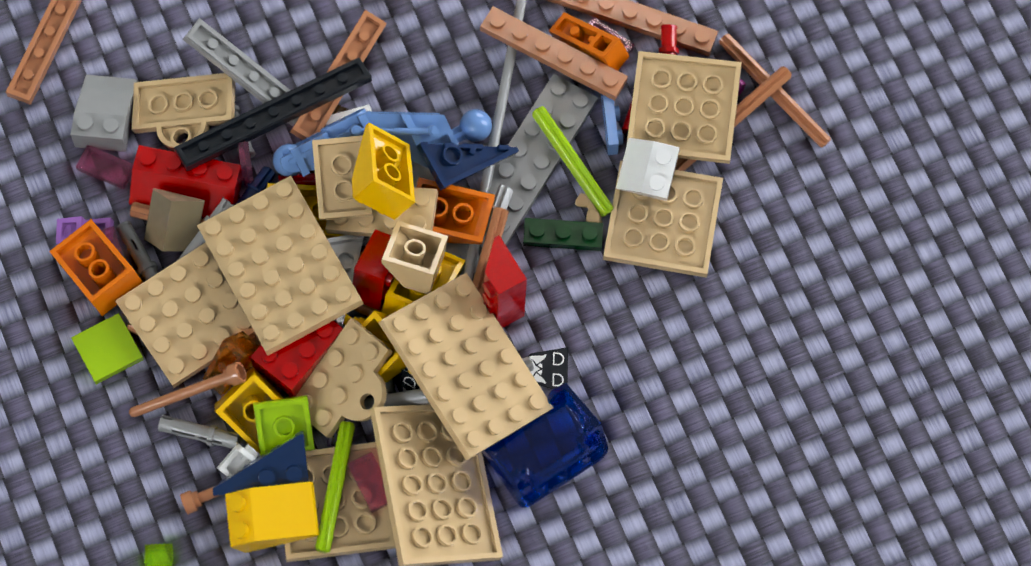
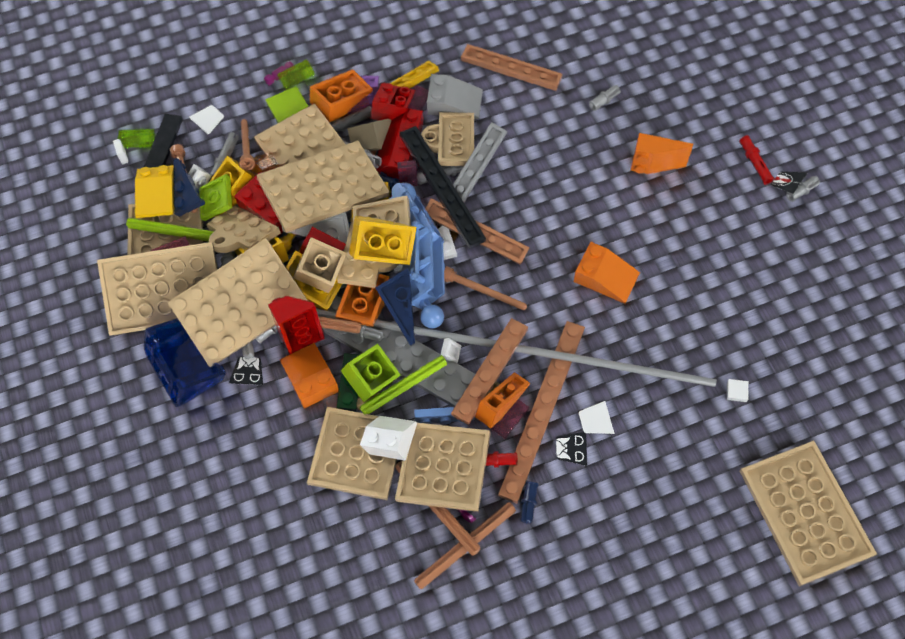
camera: 95 degrees right, 5 degrees down
none -> black tile [144,113,183,168]
none -> white sticker [189,105,224,135]
none -> magenta axle [264,61,295,86]
none -> clear neon green tile [277,59,315,90]
none -> orange slope [280,343,339,409]
none -> lime brick [341,343,401,402]
none -> red slope [371,83,415,121]
none -> yellow tile [390,60,439,89]
none -> white tile [441,338,461,363]
none -> nougat piece [444,266,527,310]
none -> dark blue axle [520,481,538,524]

